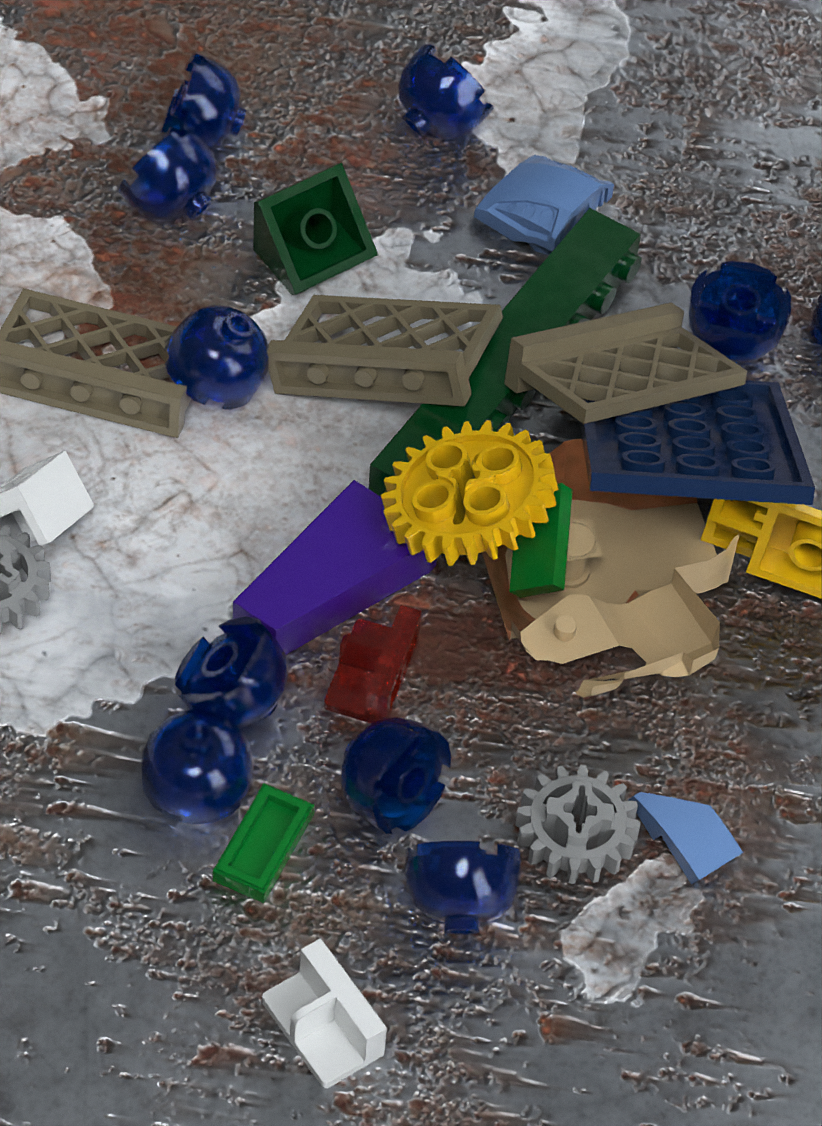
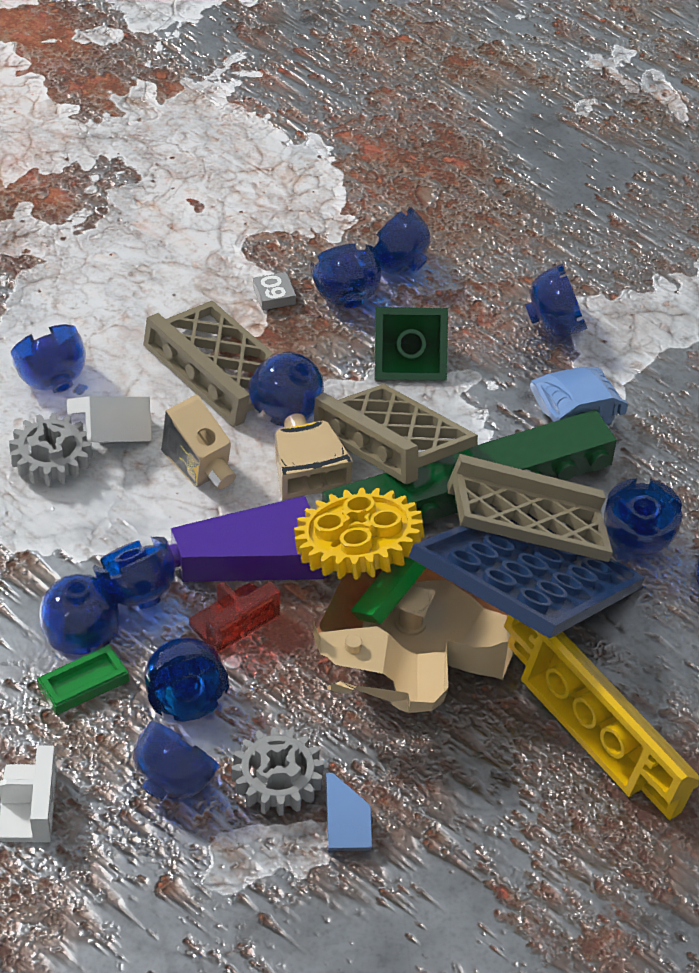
camera: 35 degrees right, 5 degrees down
none -> tan torso [161,394,236,490]
none -> light grey tile [253,272,296,310]
none -> tan torso [275,413,353,500]

